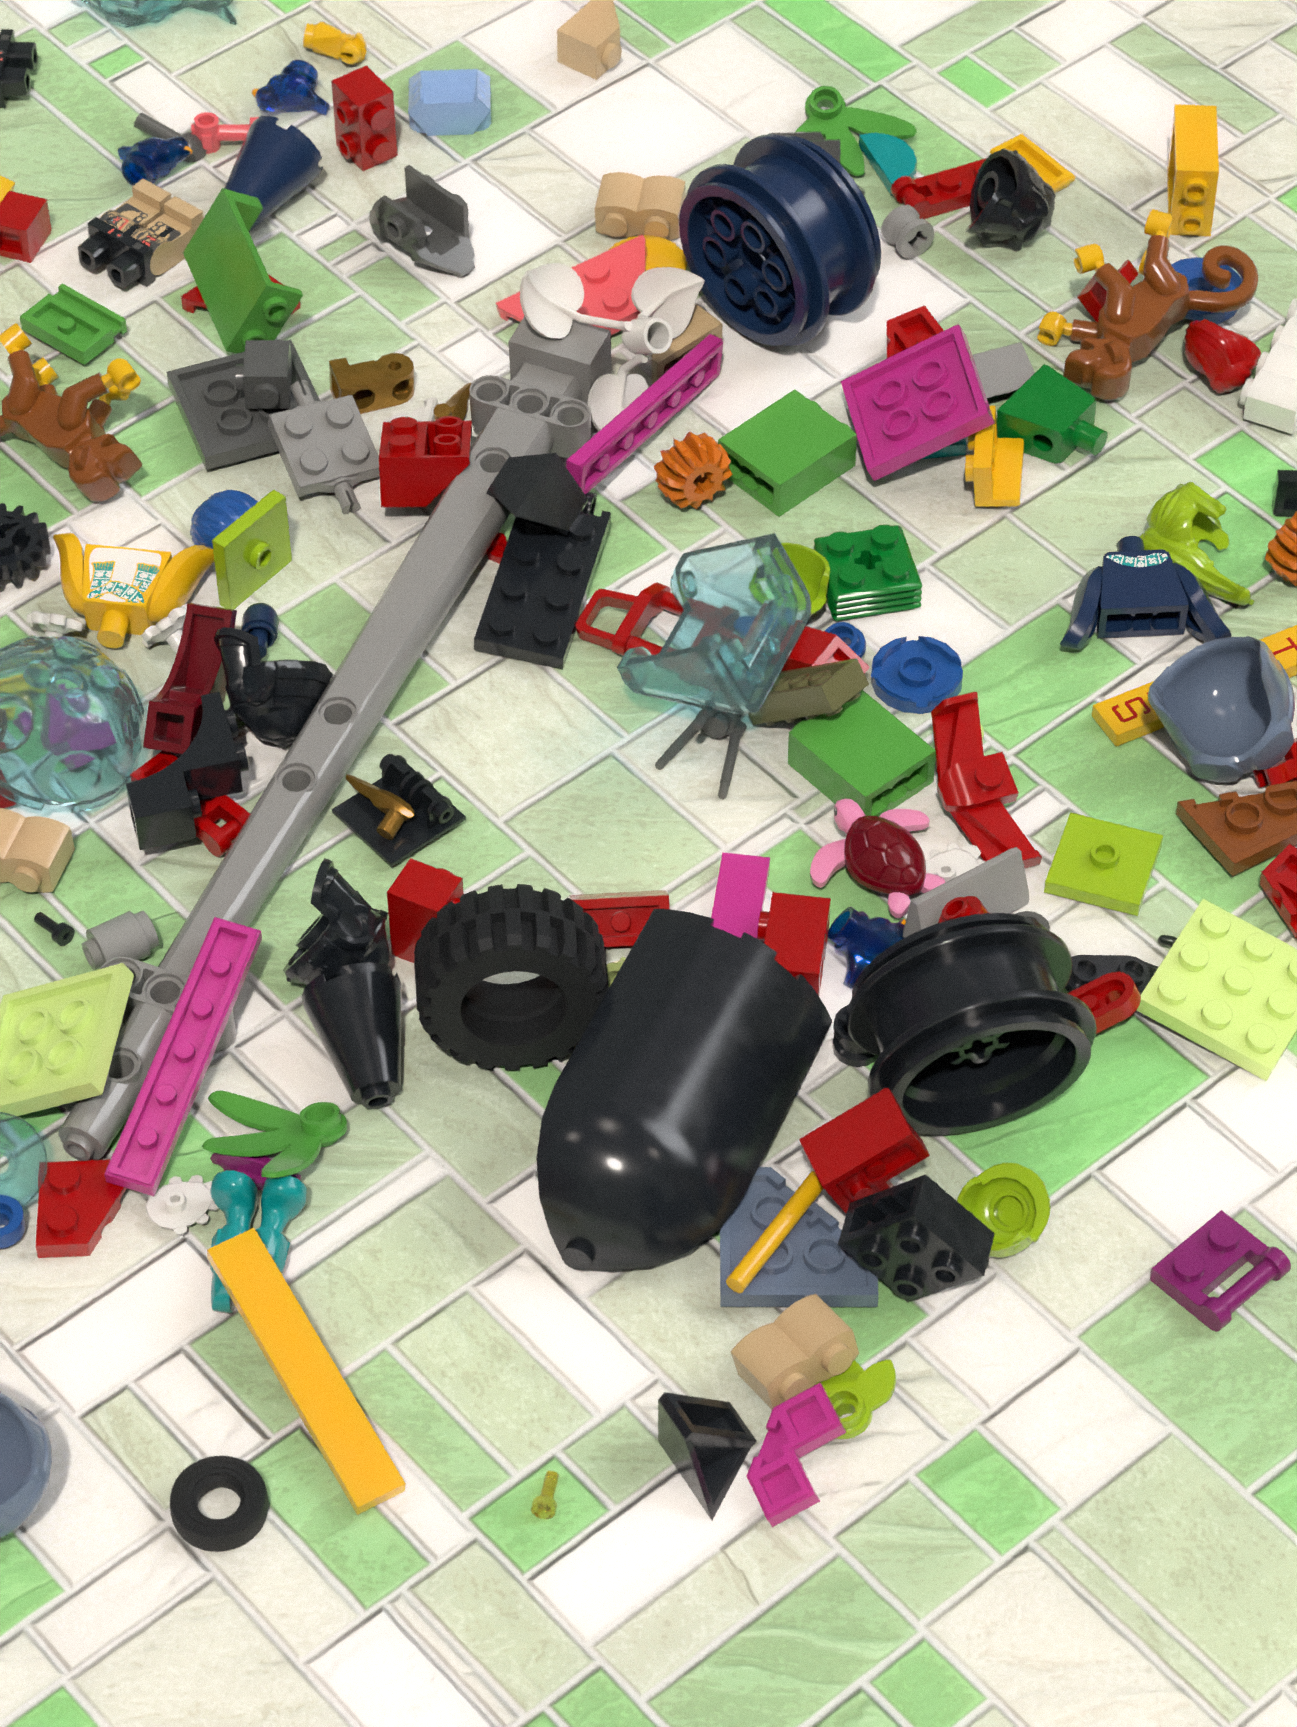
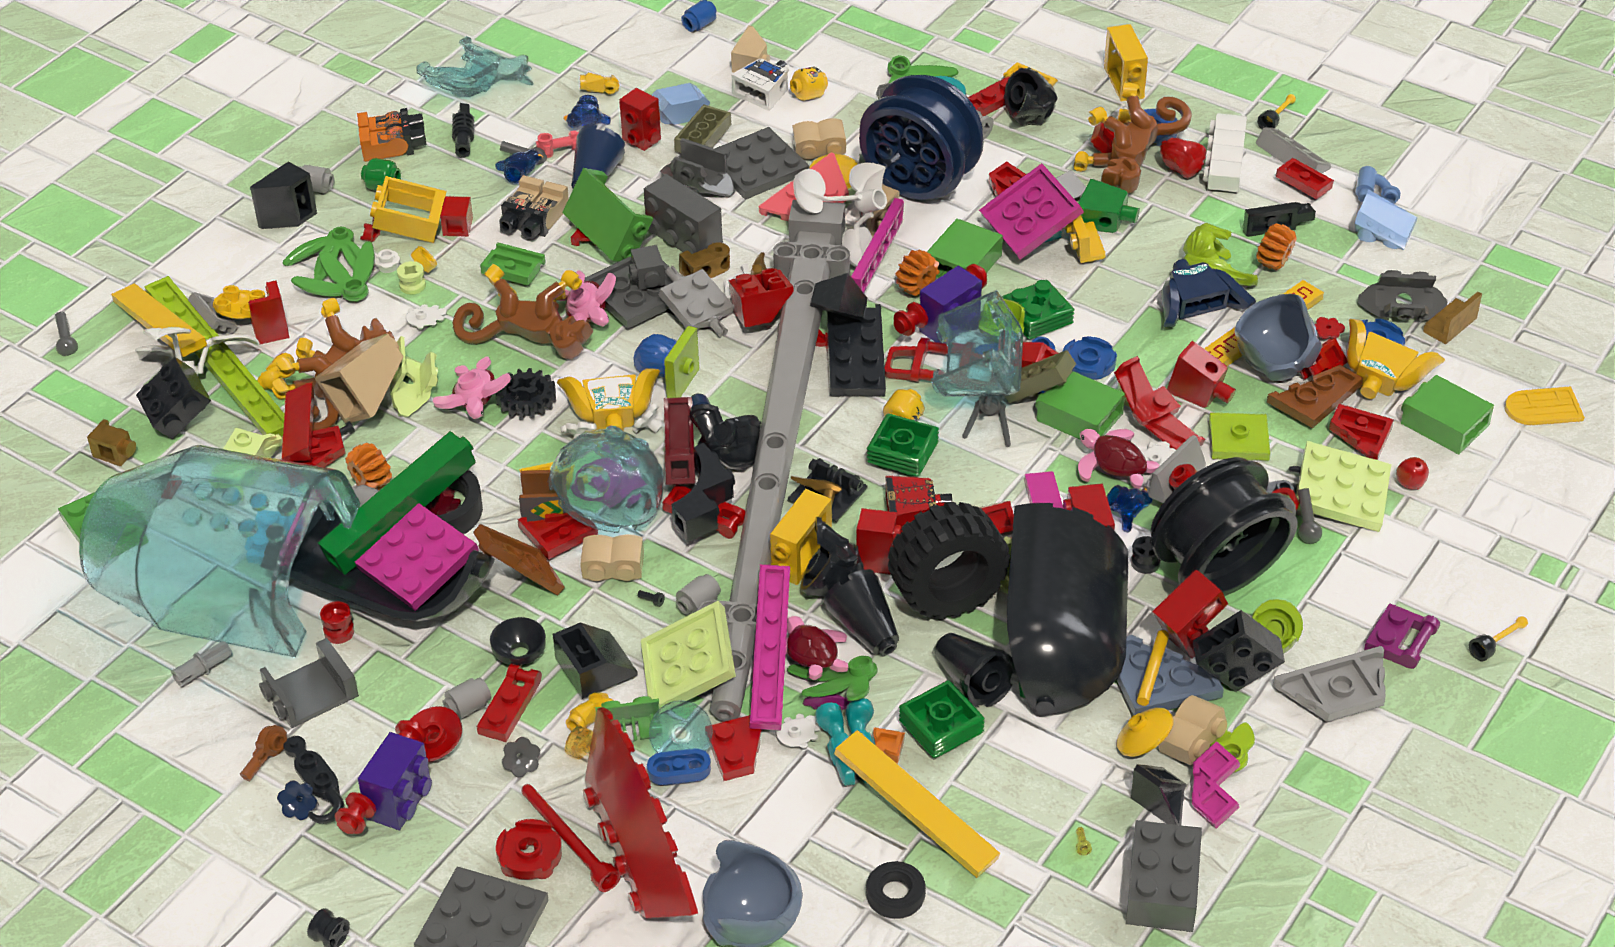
camera: 15 degrees left, 5 degrees down
none -> black hinge [452,103,474,157]
none -> bright pink animal [559,270,616,327]
none -> dark grey brick [643,174,723,254]
none -> olive piece [674,104,732,153]
none -> dark grey plate [715,127,810,200]
none -> white torso [731,59,789,111]
none -> yellow window [770,489,832,585]
none -> dark red animal [786,616,848,680]
none -> yellow head [790,66,828,101]
none -> green brick [867,413,939,476]
none -> orange tile [873,727,905,764]
none -> yellow head [883,389,925,421]
none -> red torso [885,476,953,526]
none -> dark purple brick [893,264,987,344]
none -> green brick [899,680,985,758]
none -> black cone [935,633,1016,707]
none -> yellow dish [1116,708,1174,757]
none -> dark grey brick [1126,820,1202,932]
none -> red torso [1167,341,1236,408]
none -> light grey wing [1273,646,1386,722]
none -> dark grey bar [1297,488,1322,544]

